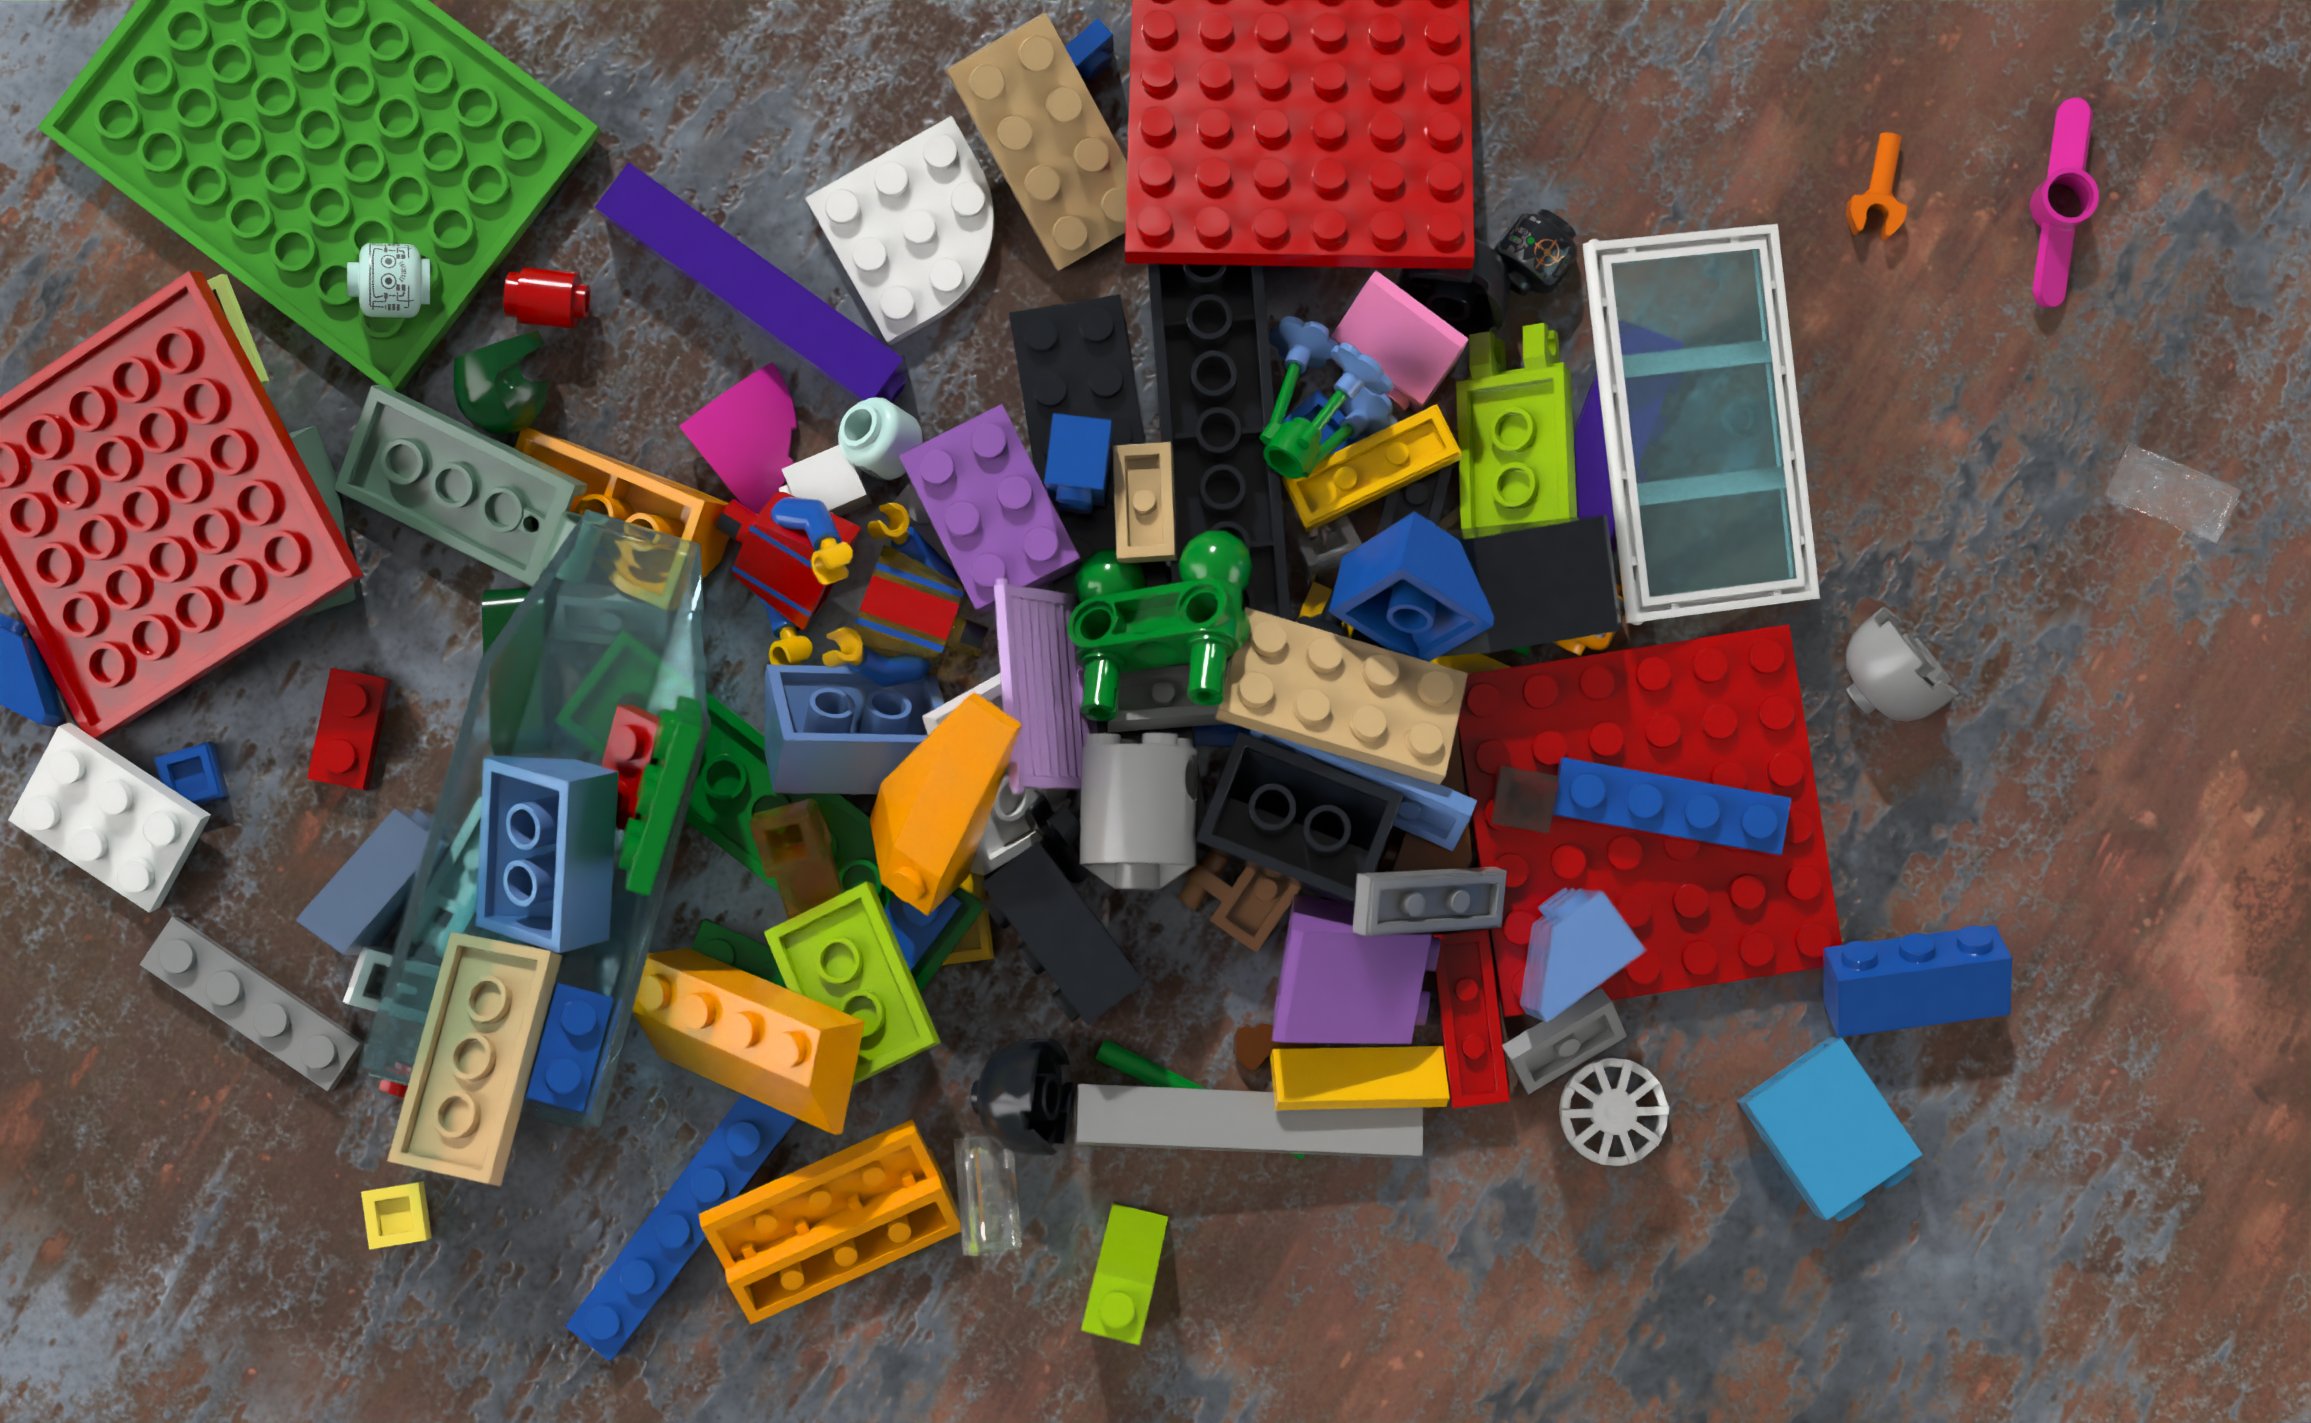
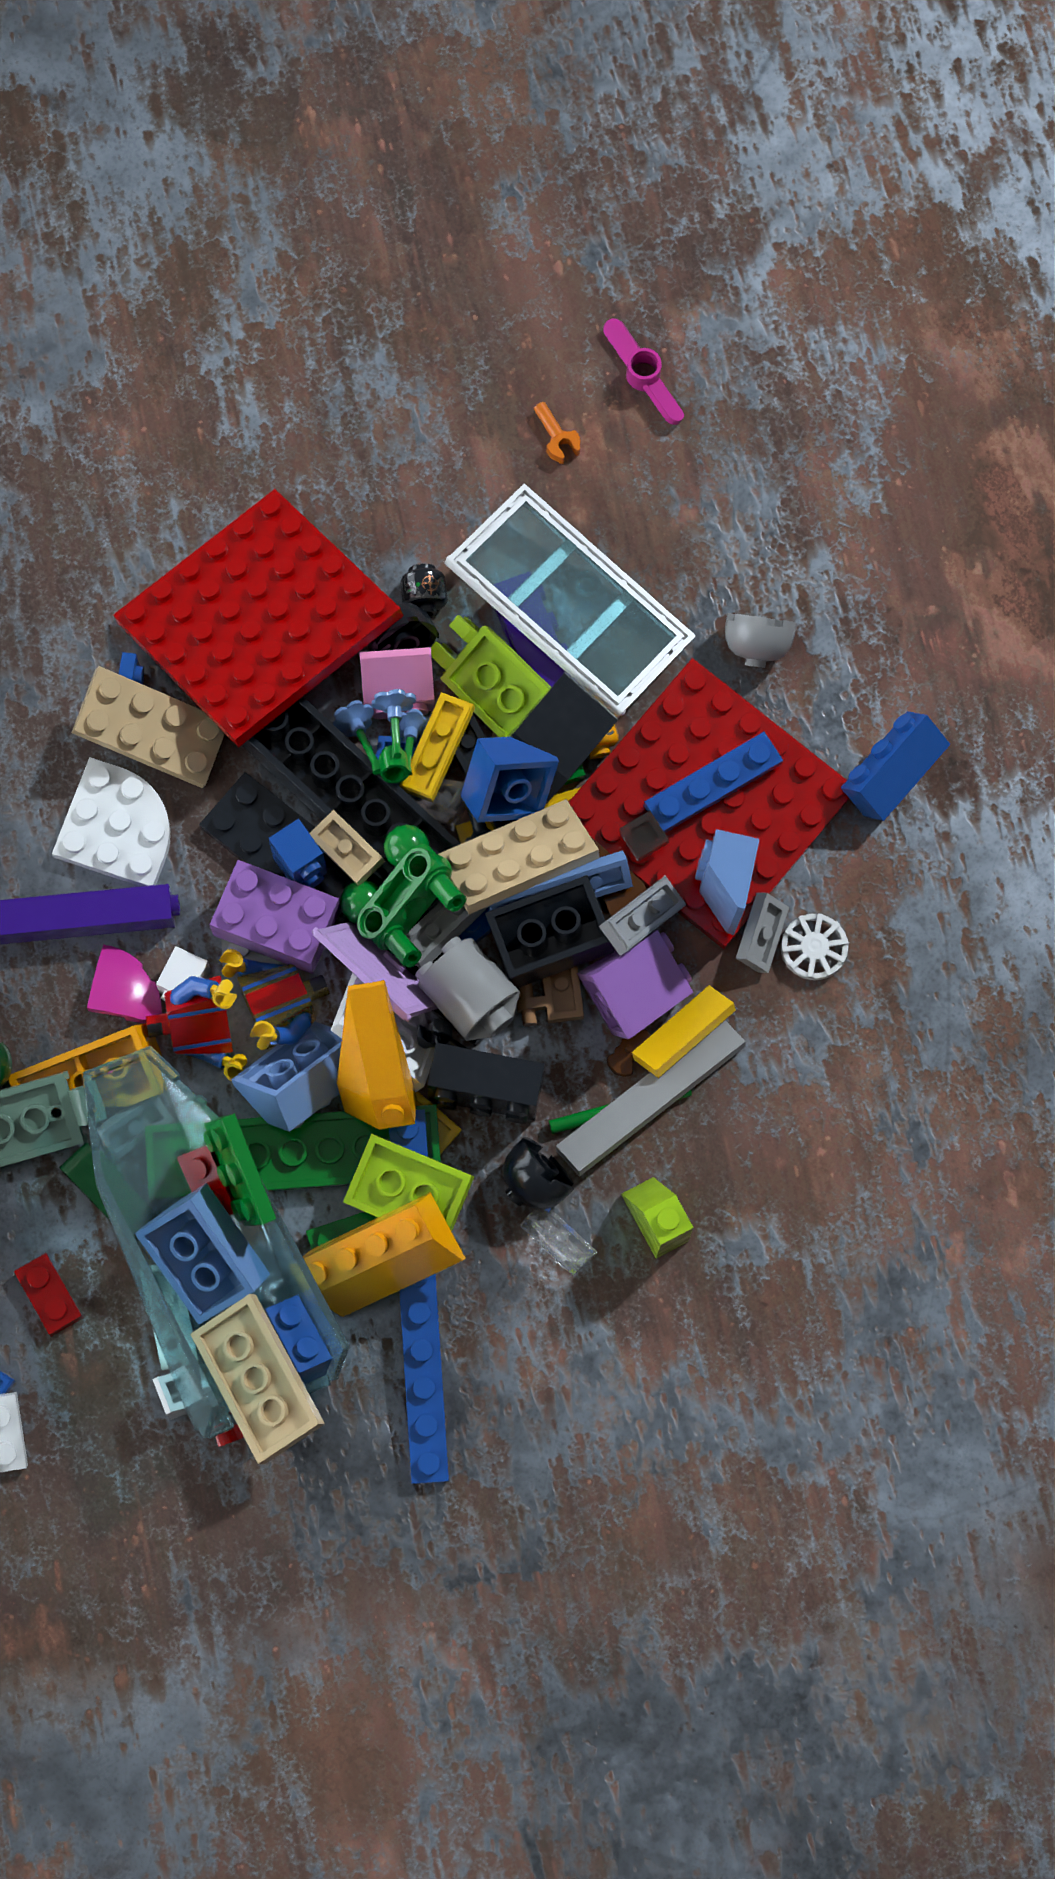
camera: 50 degrees left, 10 degrees down
light grey plate [139,917,366,1091] -> none
sand blue slope [296,807,449,955] -> none
light yellow plate [361,1181,432,1250] -> none
light orange brick [699,1119,963,1325] -> none
clear orange brick [750,798,844,920] -> none
light aqua head [838,397,923,480] -> none
red plate [1432,929,1510,1108] -> none
dark azure brick [1737,1036,1923,1221] -> none
clear slope [2105,443,2242,544] -> none

